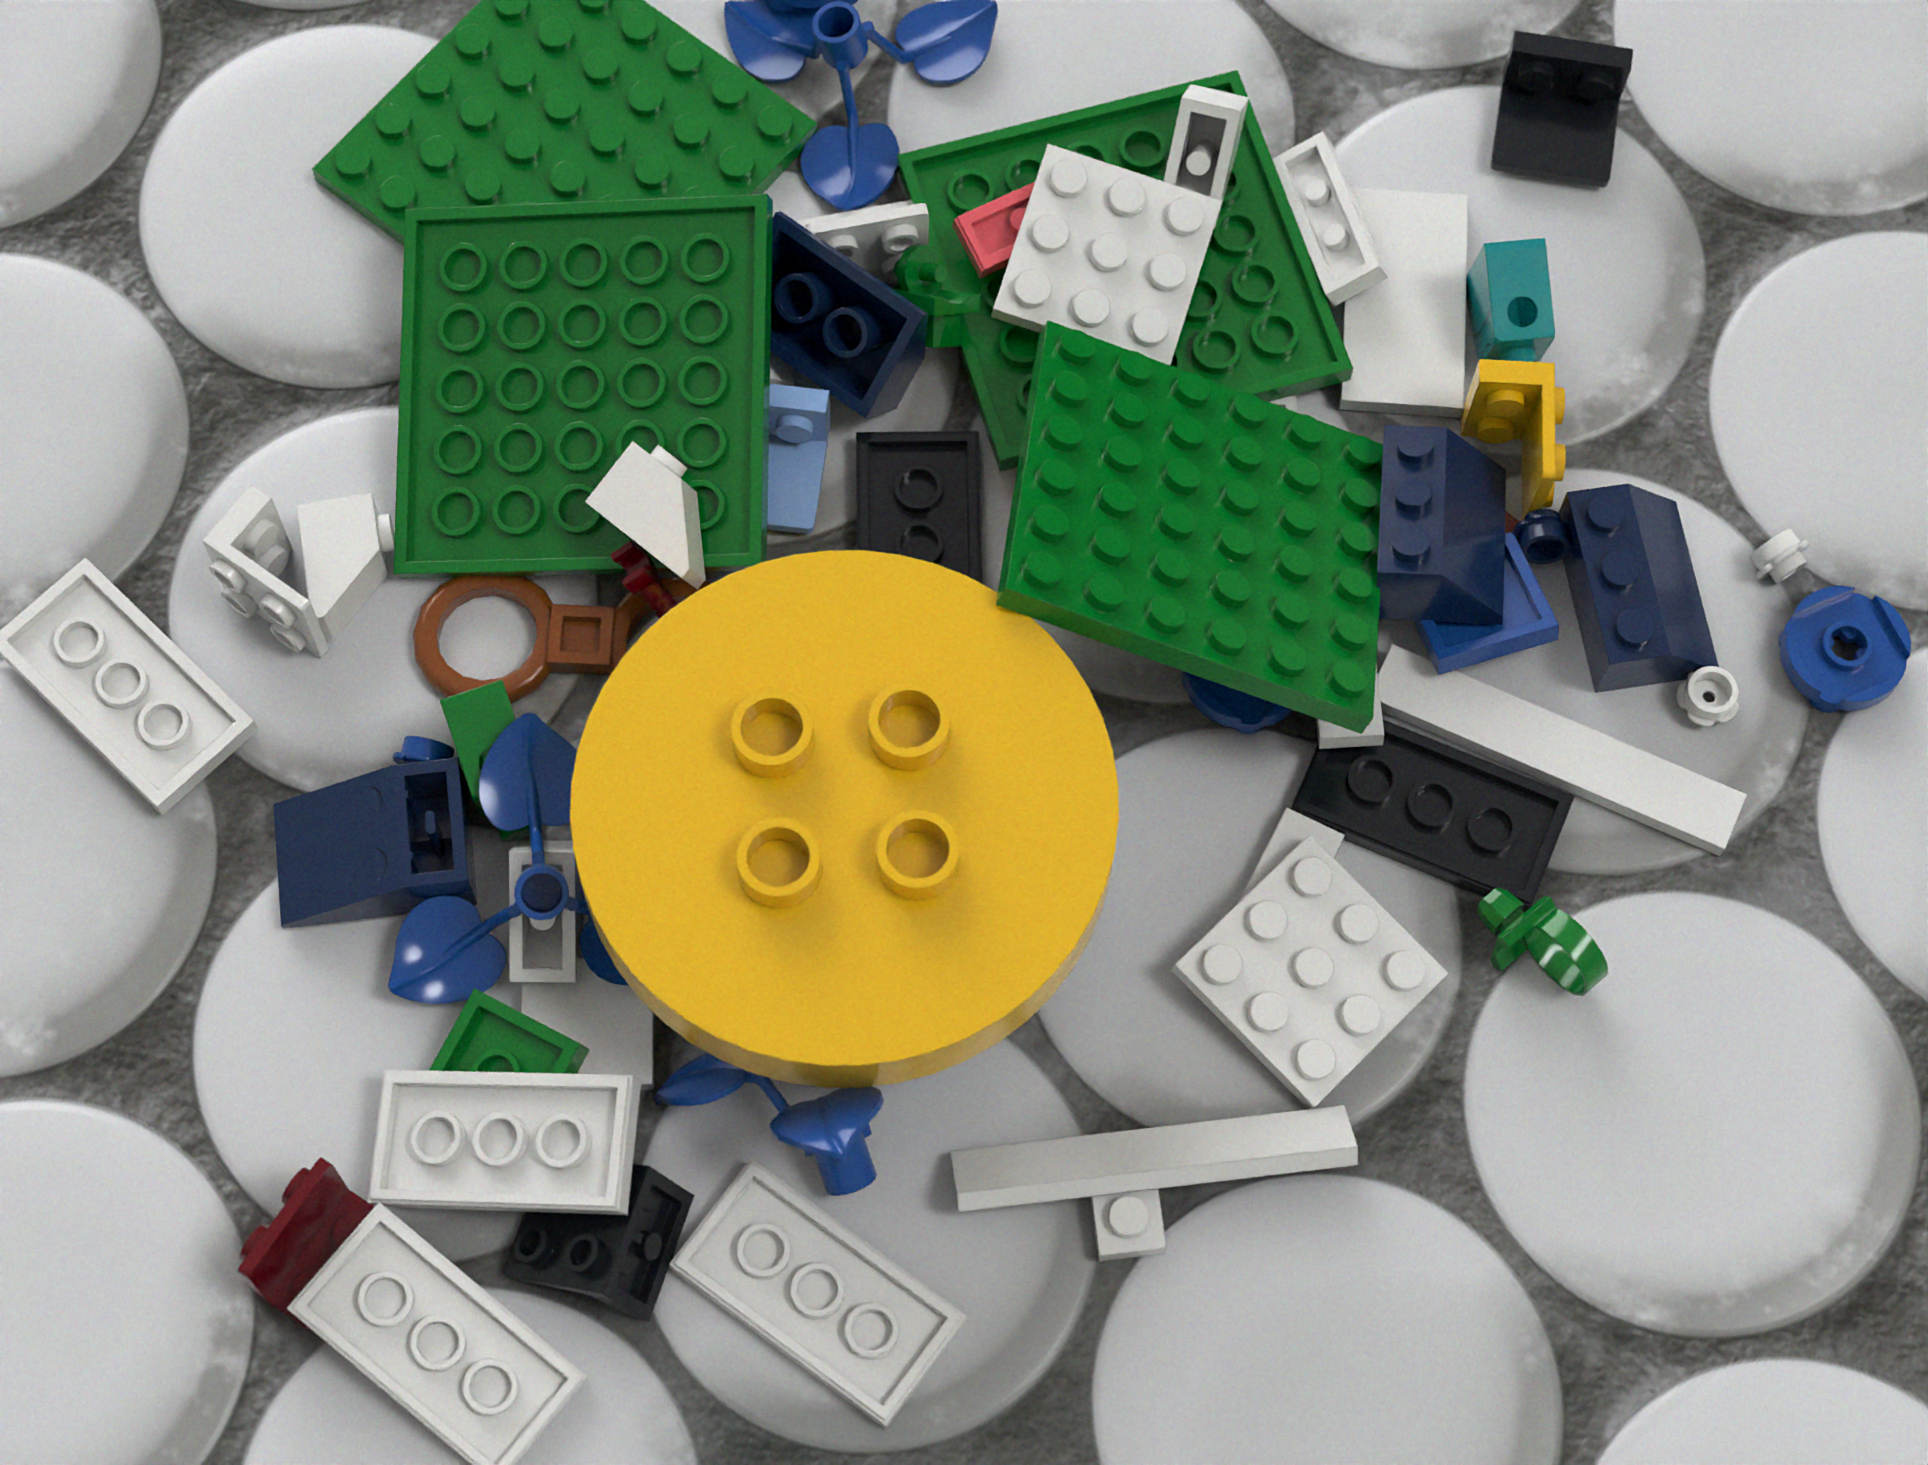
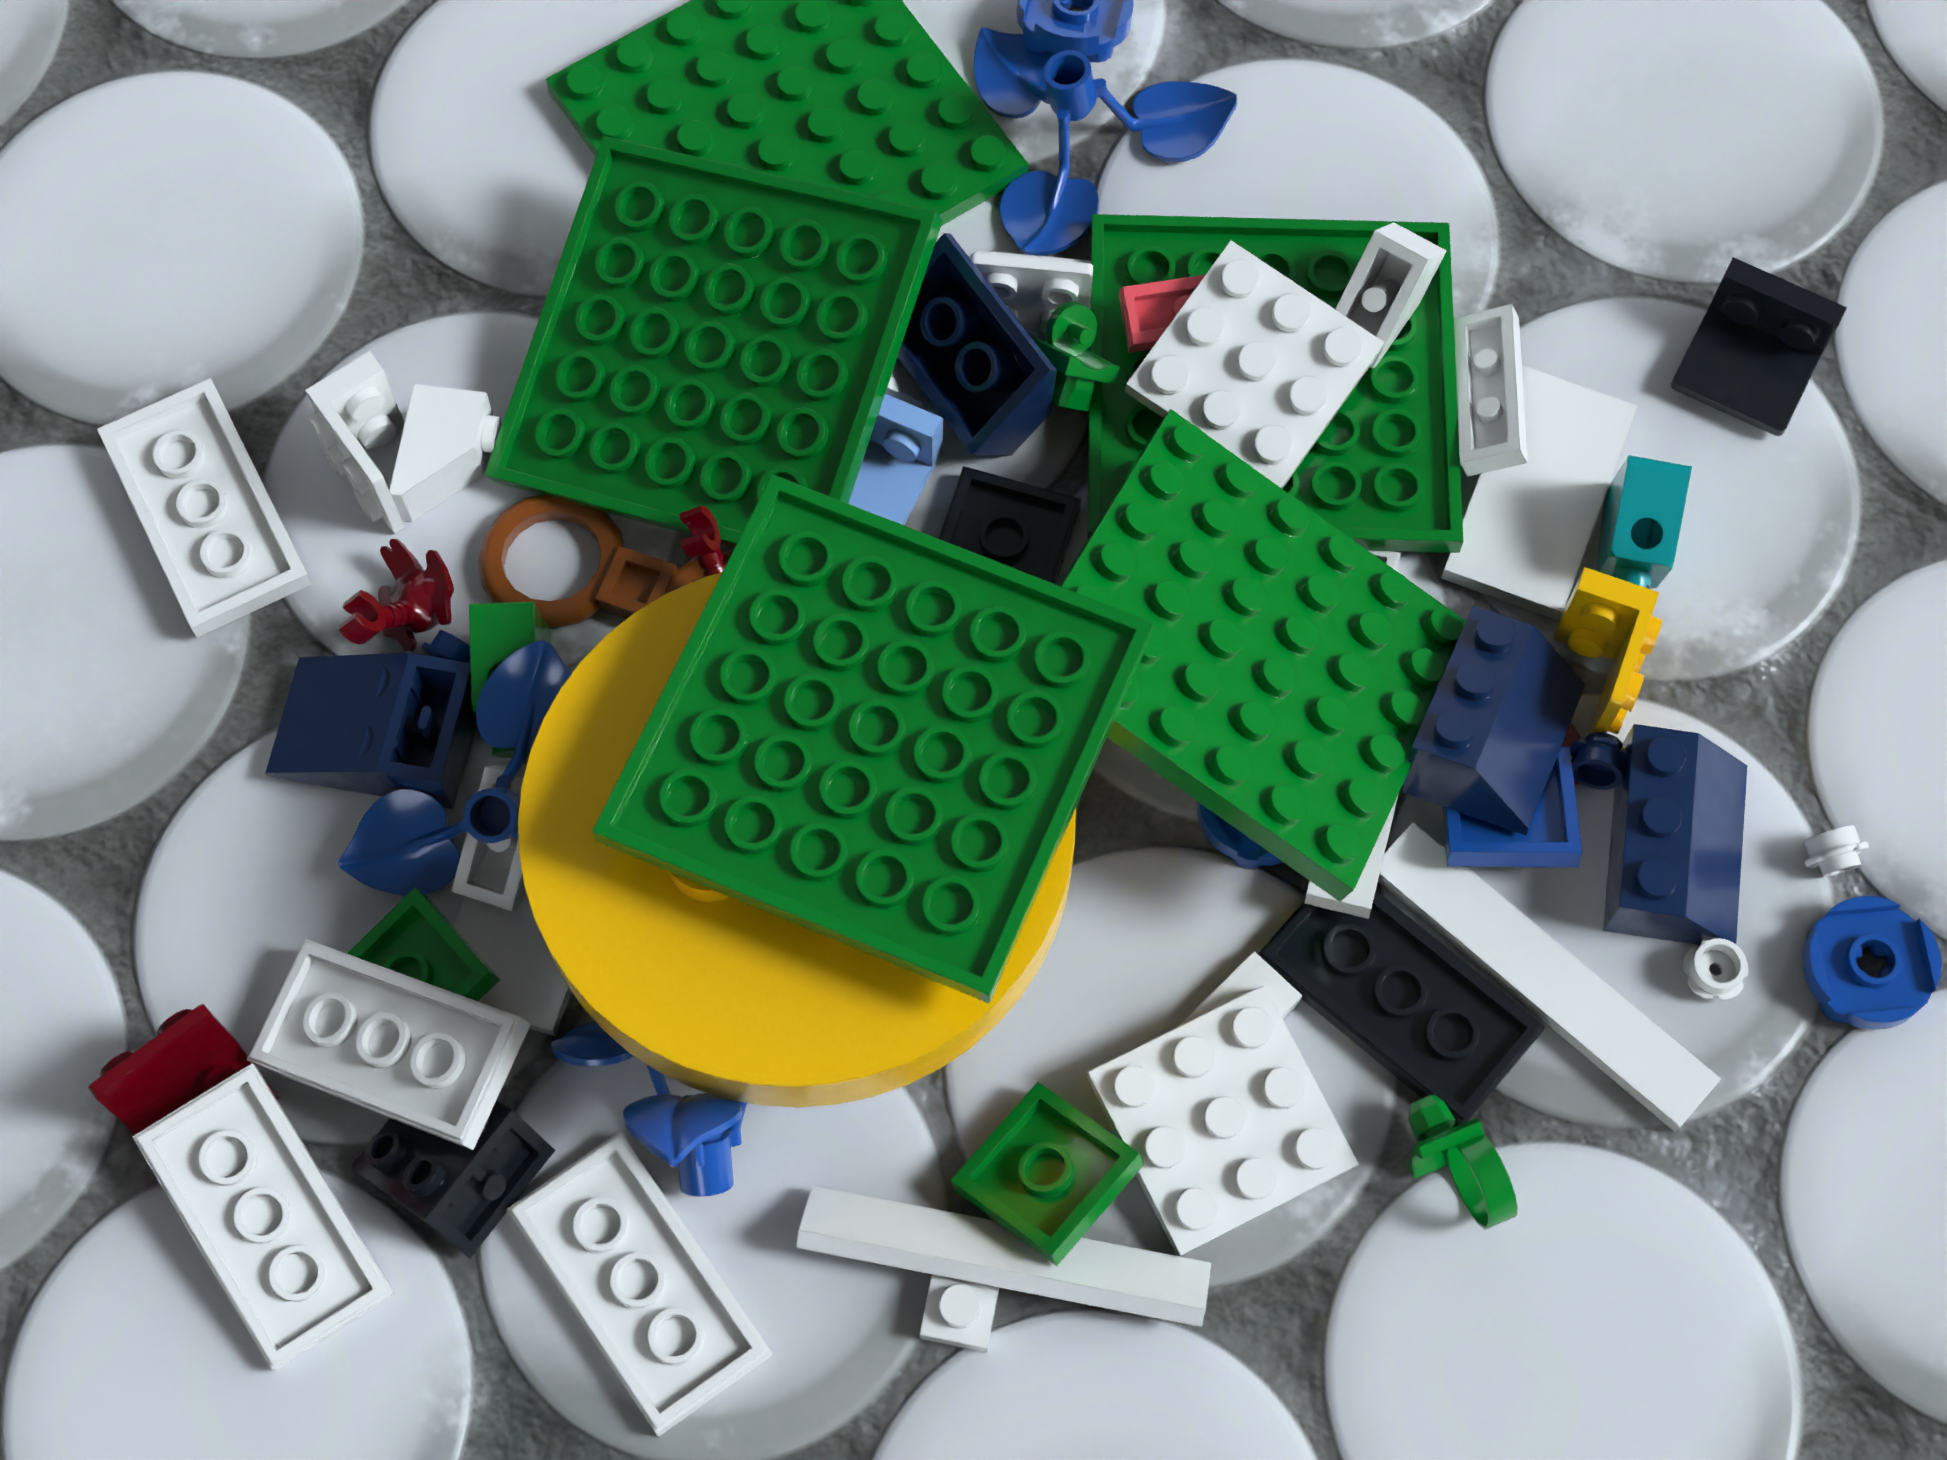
camera: 20 degrees right, 0 degrees up
white slope [585,441,706,590] -> none
none -> dark red piece [338,539,454,651]
none -> green plate [592,474,1154,1004]
none -> green plate [951,1082,1144,1267]

